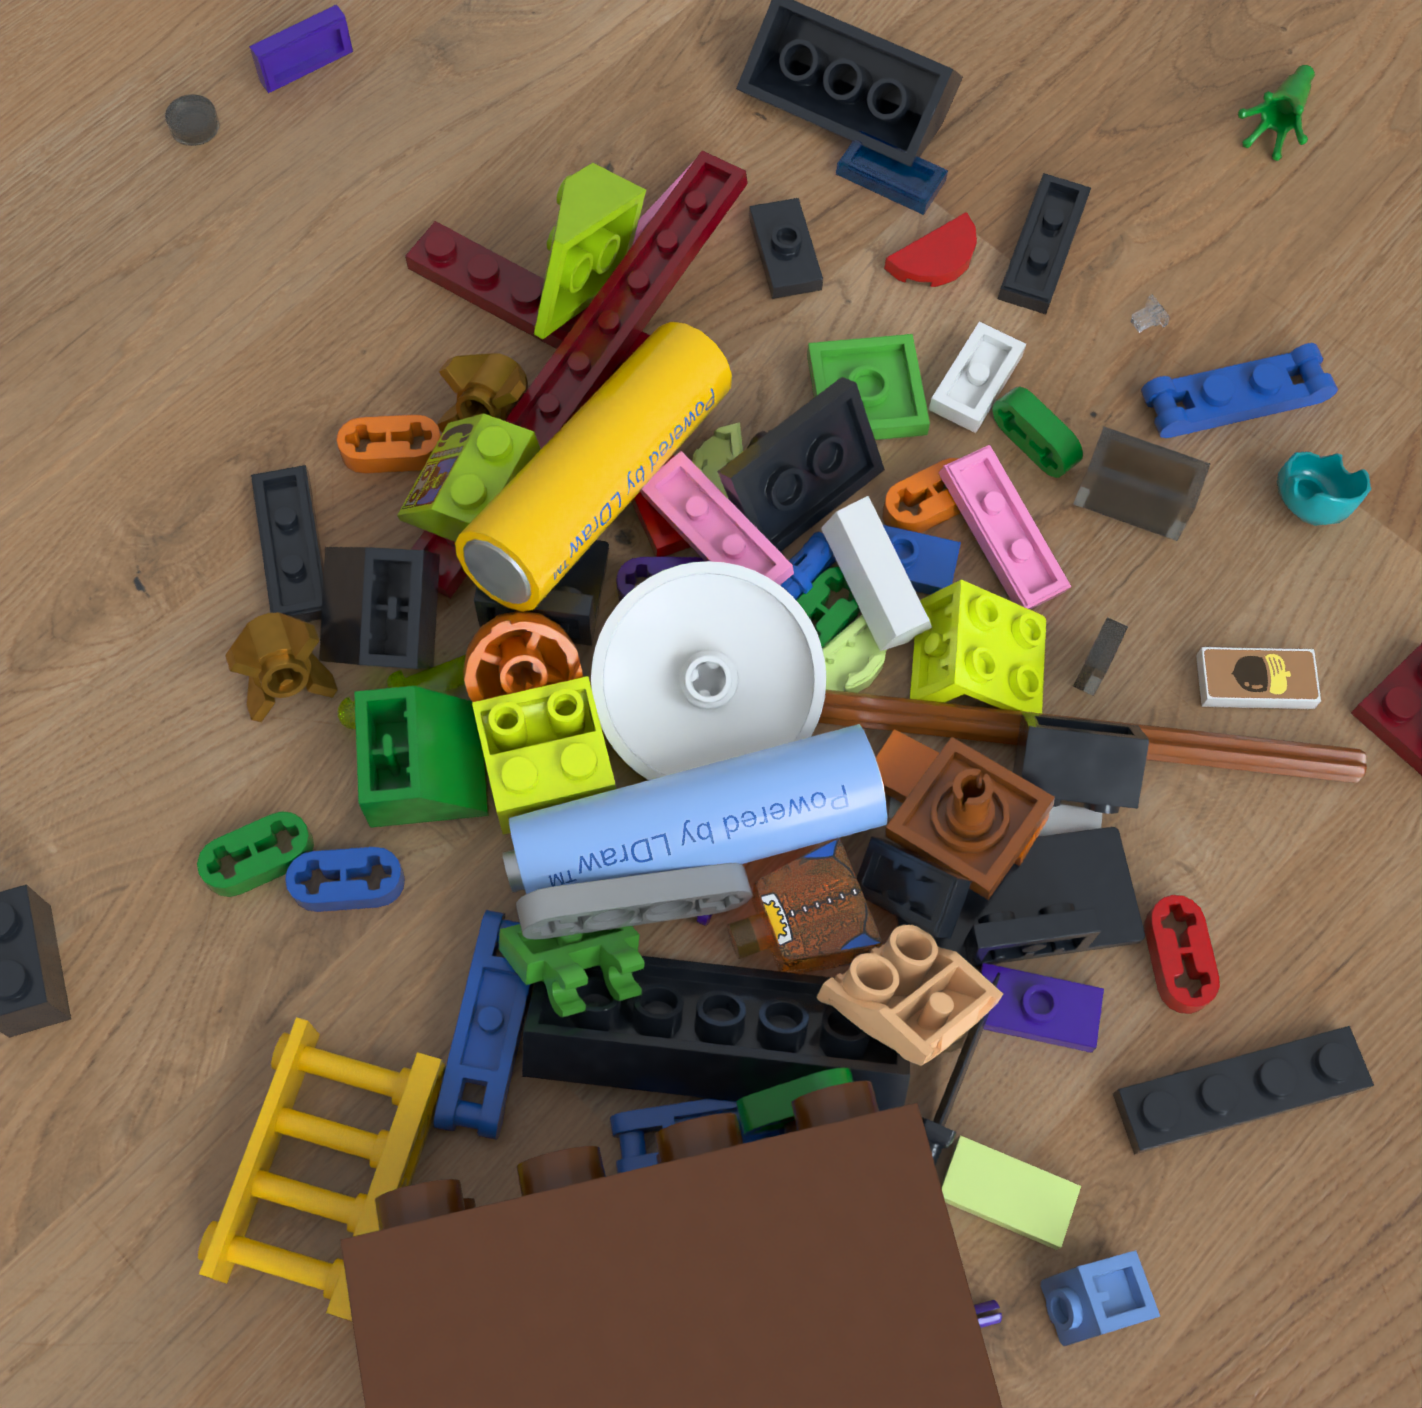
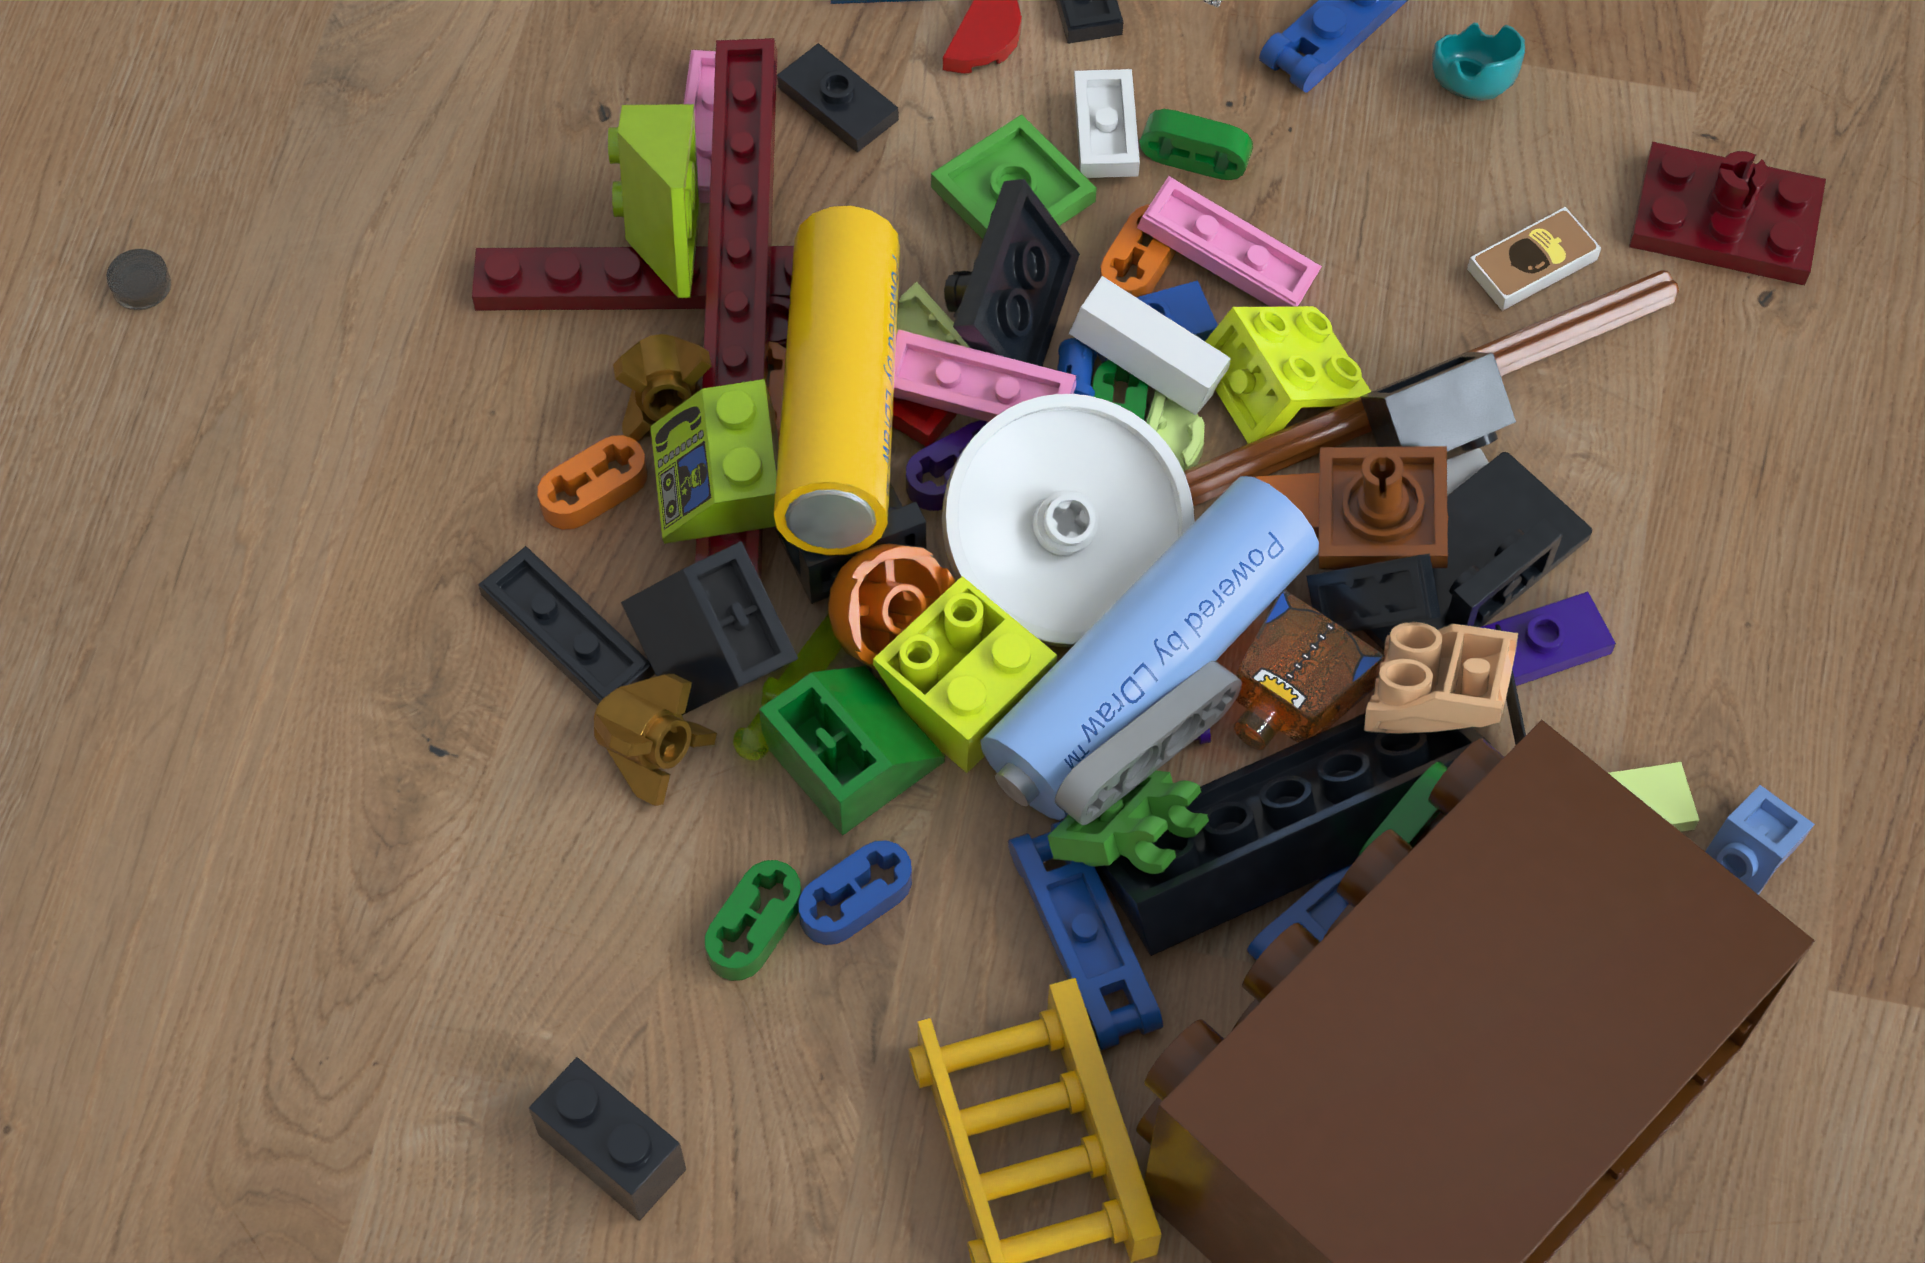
camera: 30 degrees left, 5 degrees down
dark purple tile [249,4,353,93] -> none
clear smoke brick [1073,427,1211,541] -> none
clear smoke tile [1073,617,1128,696] -> none
black plate [1113,1026,1374,1155] -> none
red beam [1144,895,1220,1014] -> none

